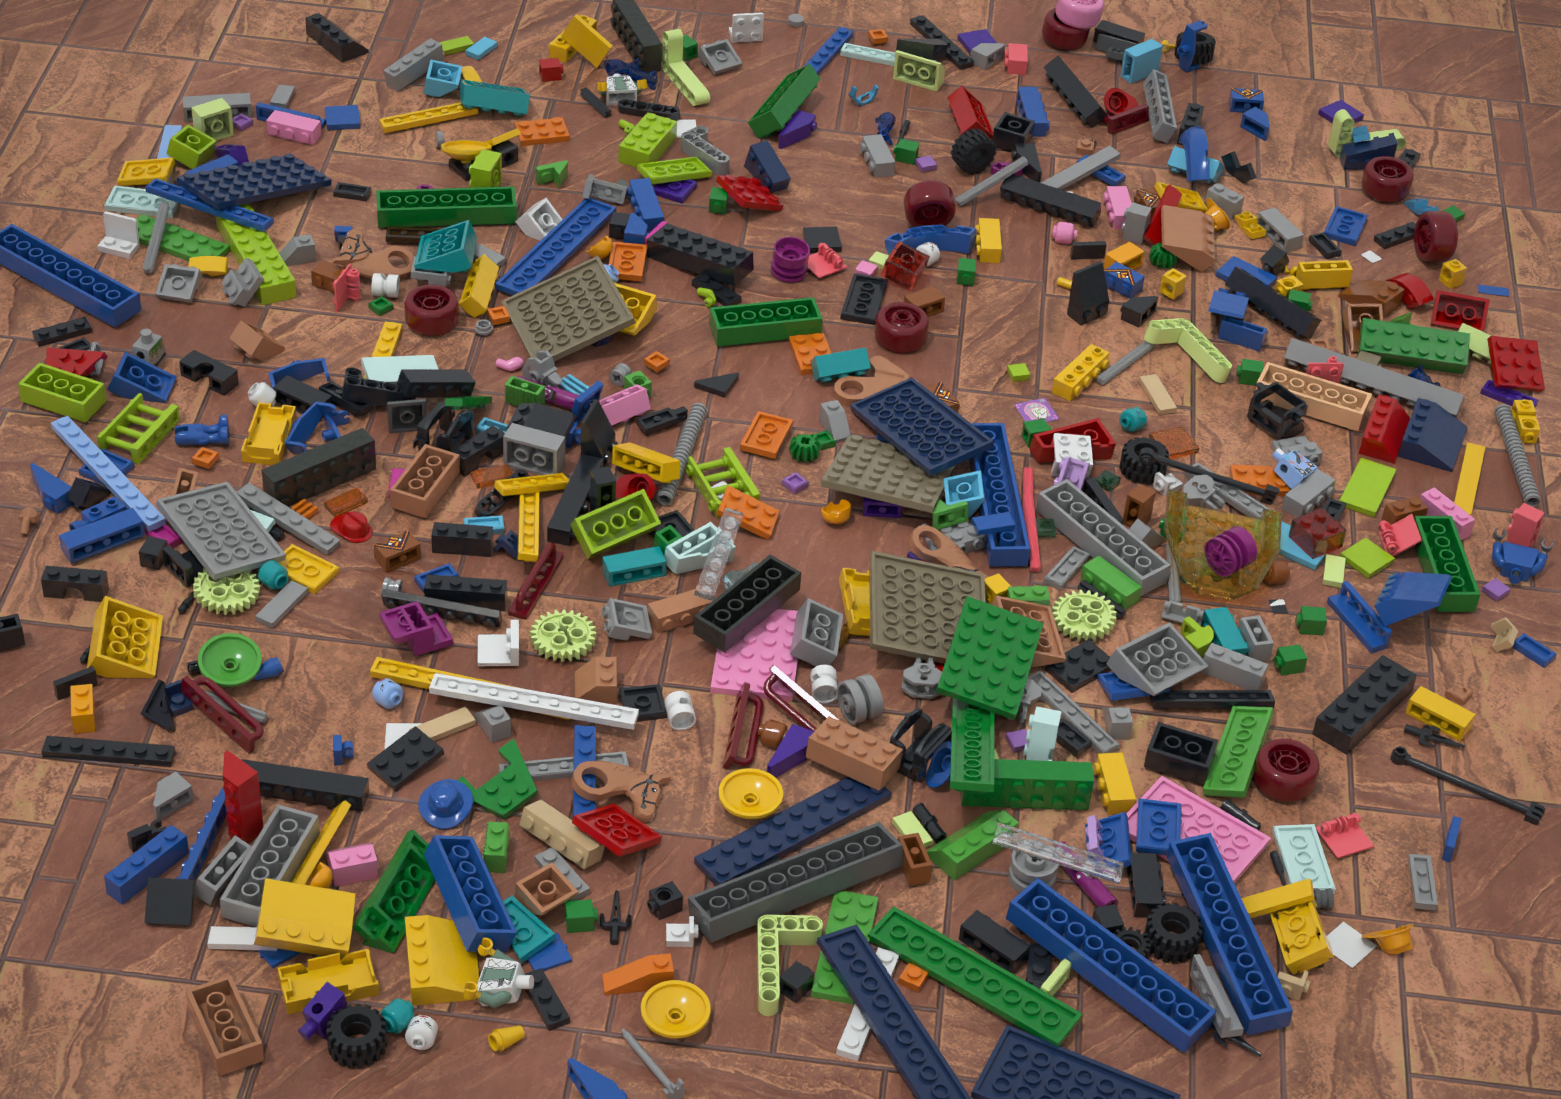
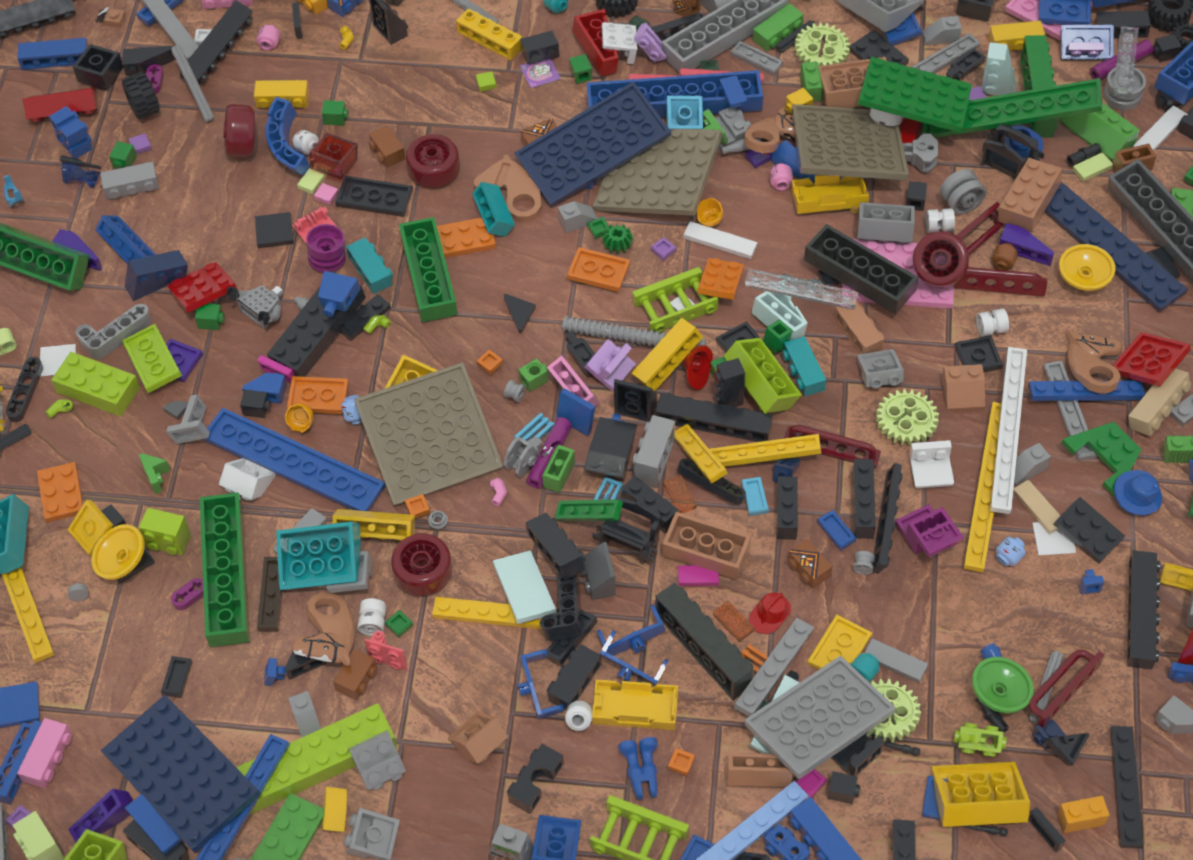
camera: 85 degrees left, 15 degrees up
blue brick [627,178,664,233] -> none
none -> blue brick [49,106,93,159]
none -> blue fence [95,215,156,264]
none -> light grey torso [226,286,284,329]
none -> blue torso [318,271,361,317]
none -> teal brick [346,237,393,294]
none -> black brick [520,31,560,65]
none -> lavender bracket [584,339,636,392]
none -> white tile [683,221,758,260]
none -> black brick [906,181,927,211]
none -> dark red wheel [912,231,969,288]
none -> lime brick [954,723,1006,757]
none -> white tile [1133,106,1188,151]

